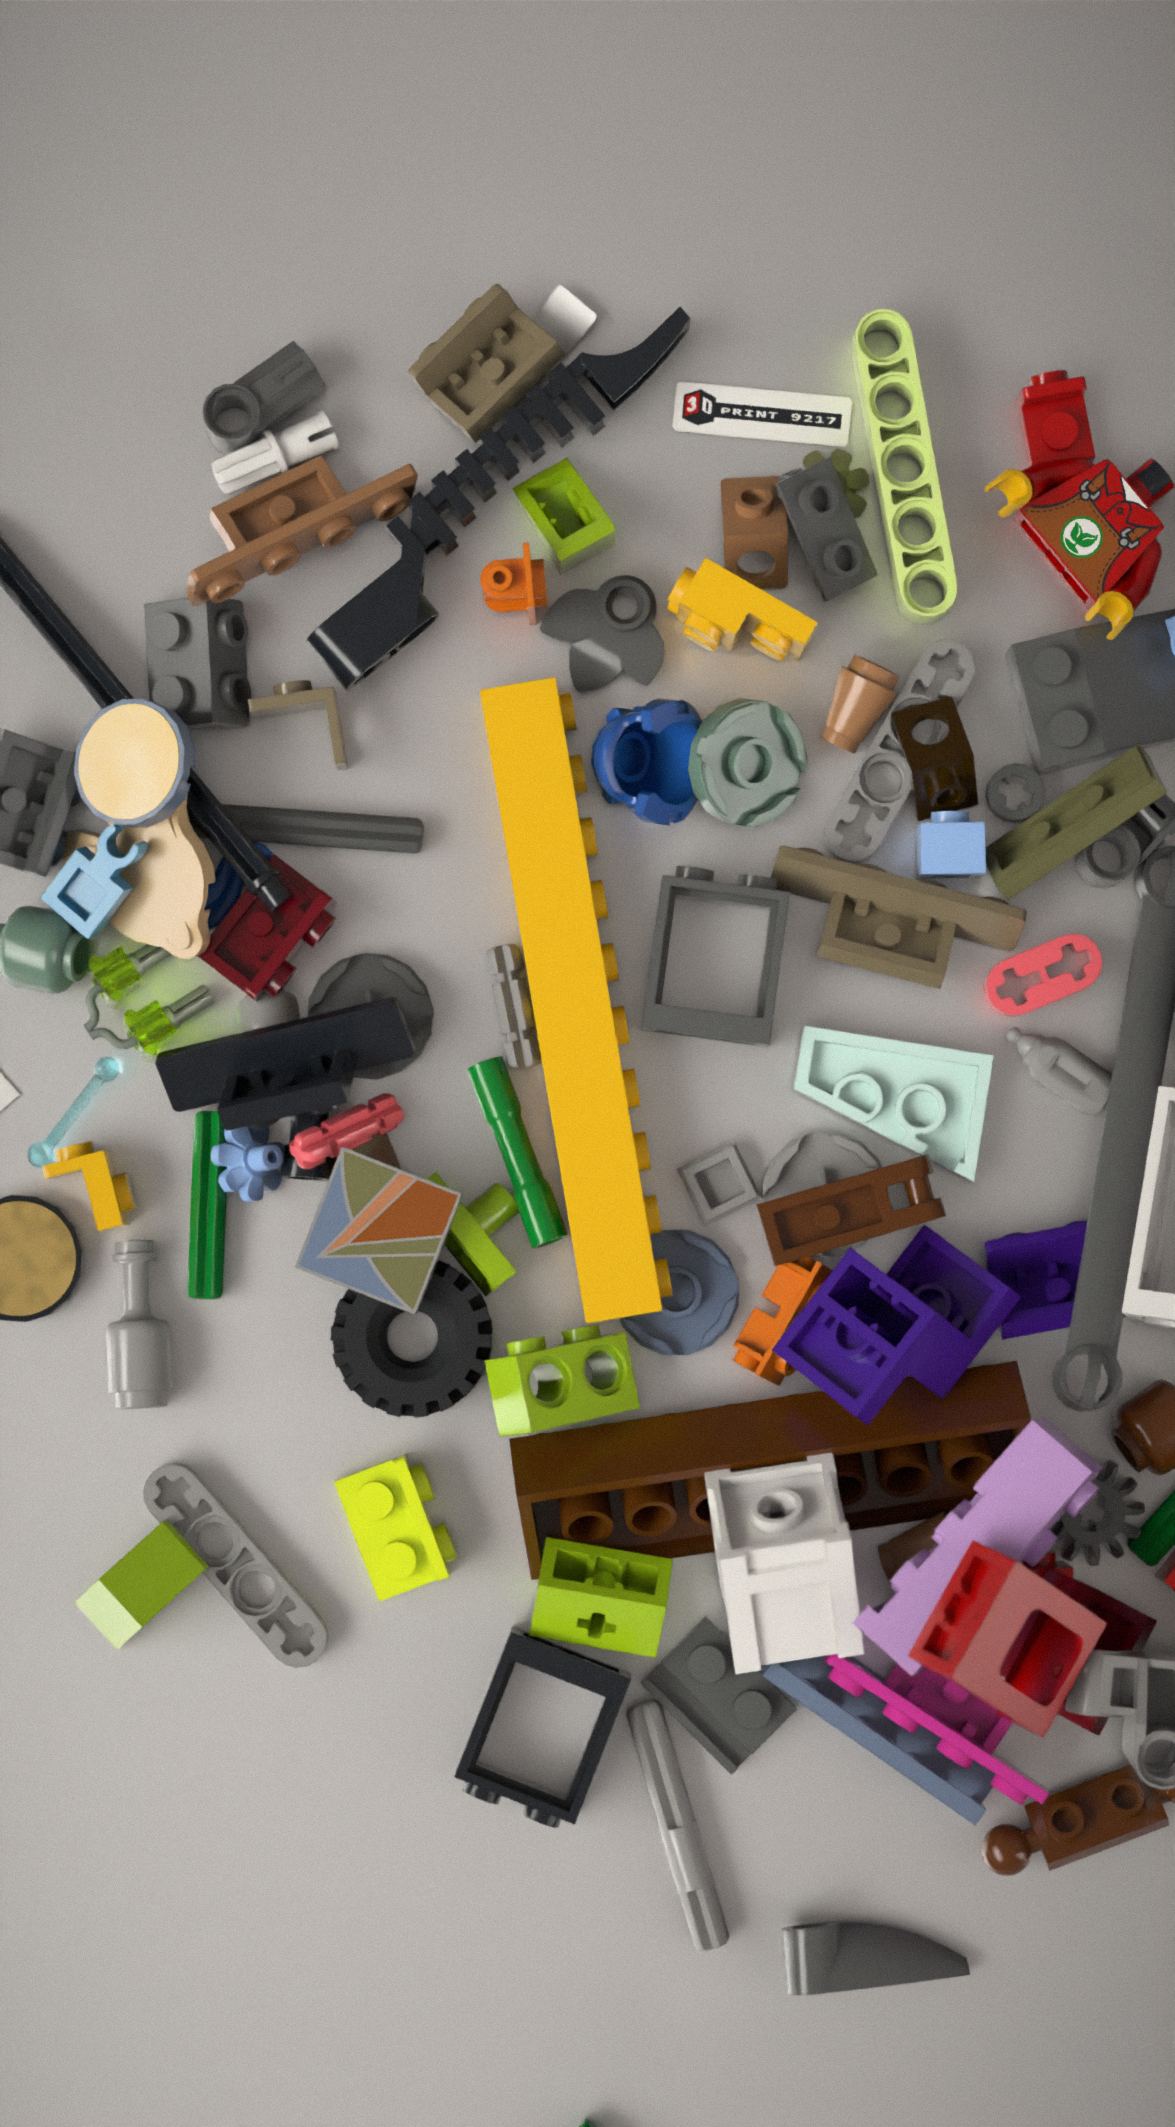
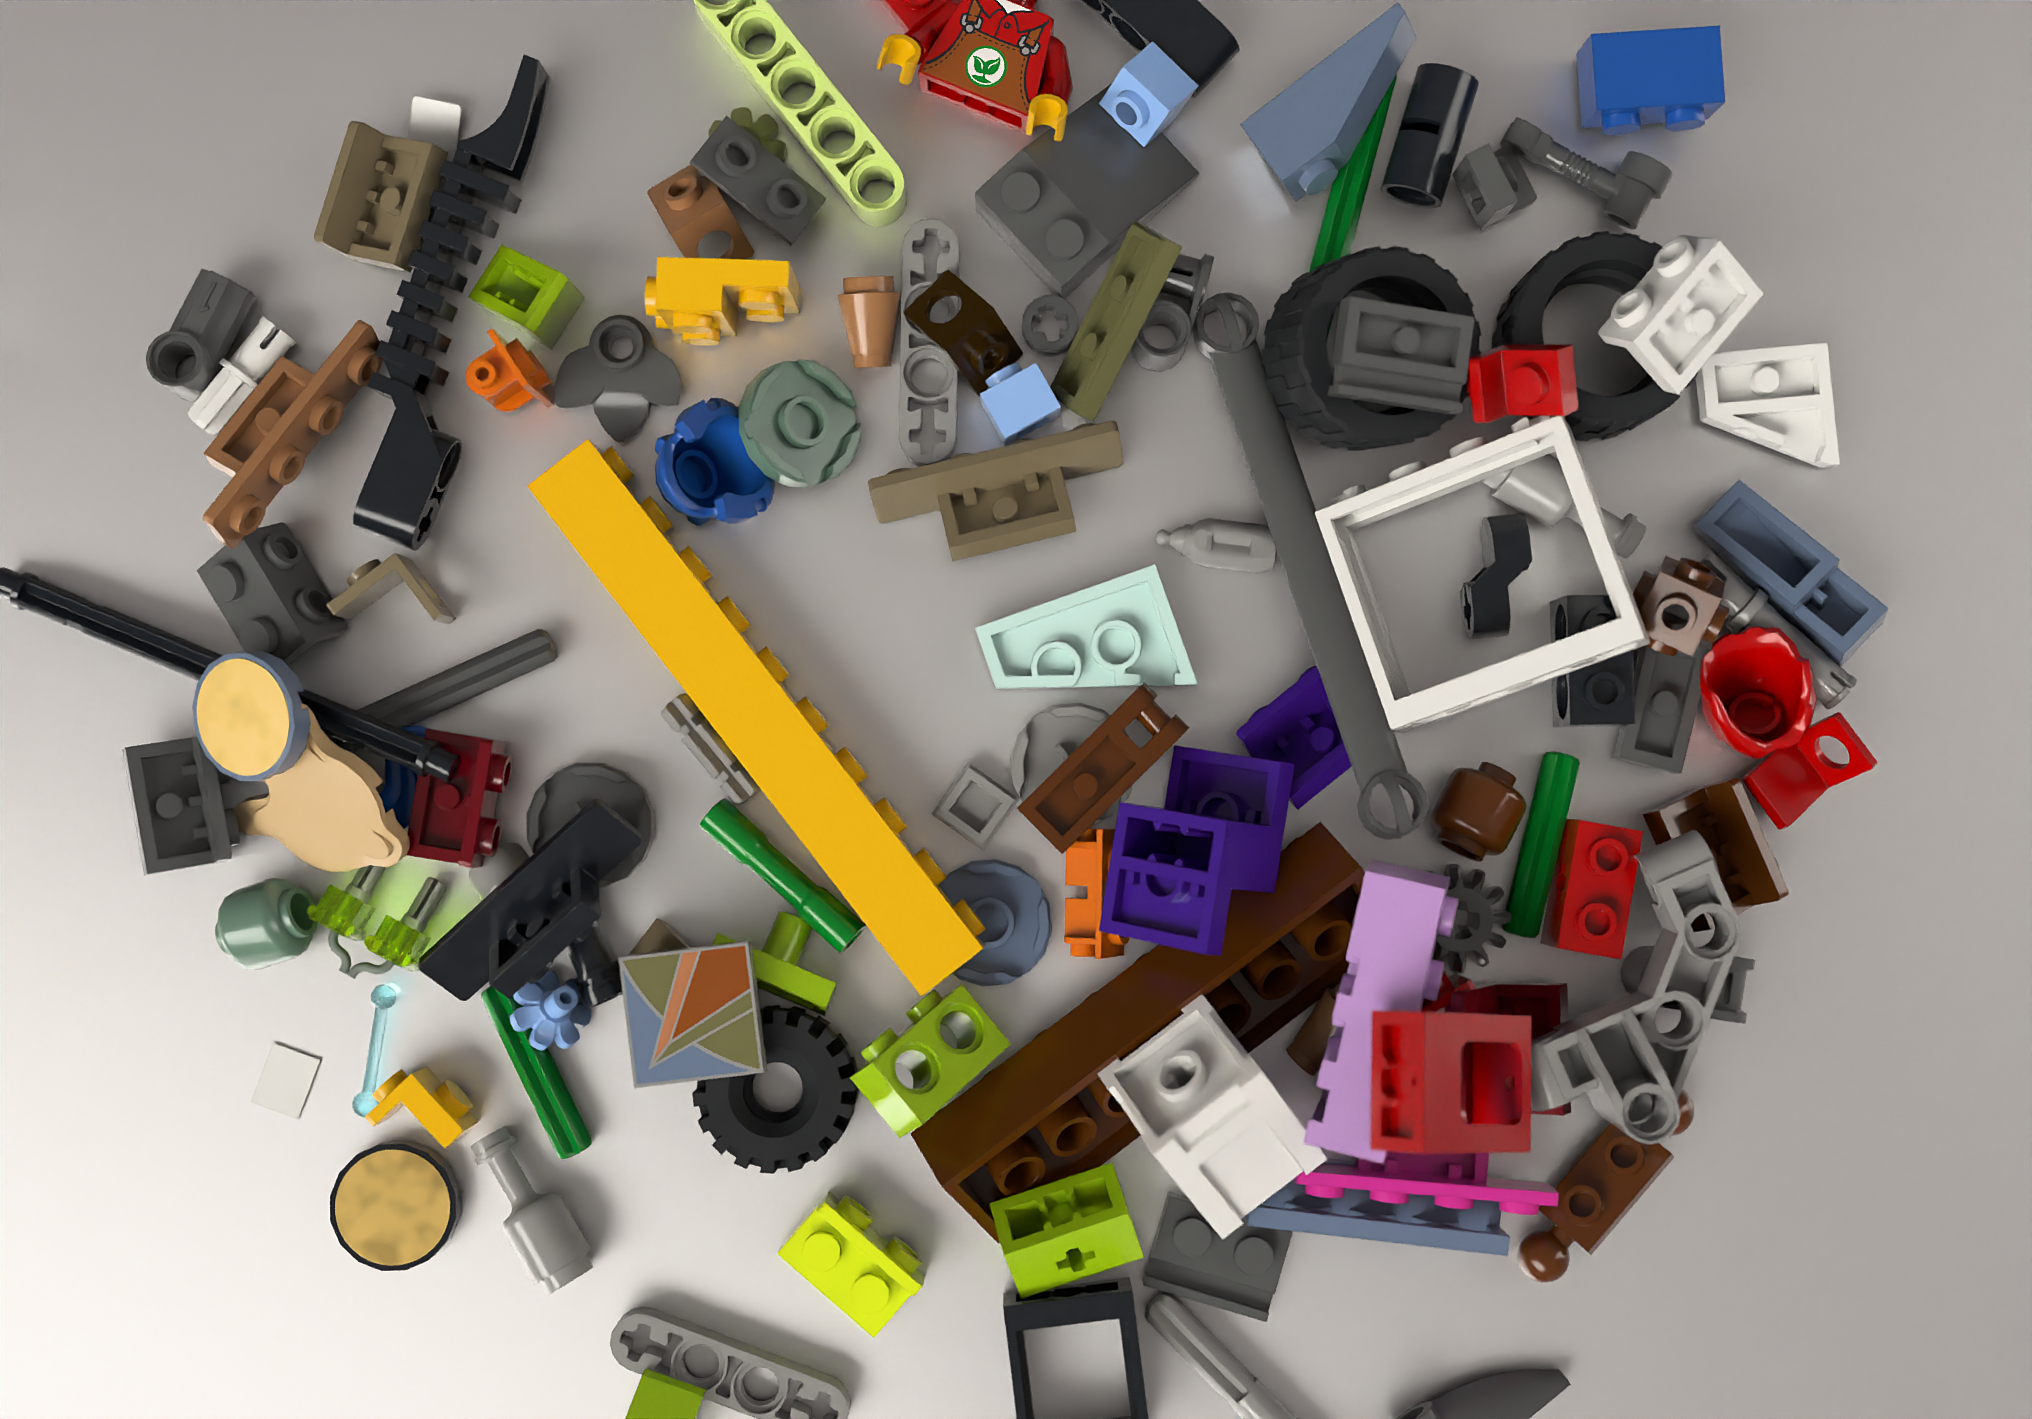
camera: 25 degrees left, 0 degrees up
plate [40,825,147,939] -> none
coral axle [289,1093,404,1169] -> none
dark grey window [641,866,790,1047] -> none
white sticker [672,381,852,447] -> none
coral beam [983,933,1102,1017] -> none

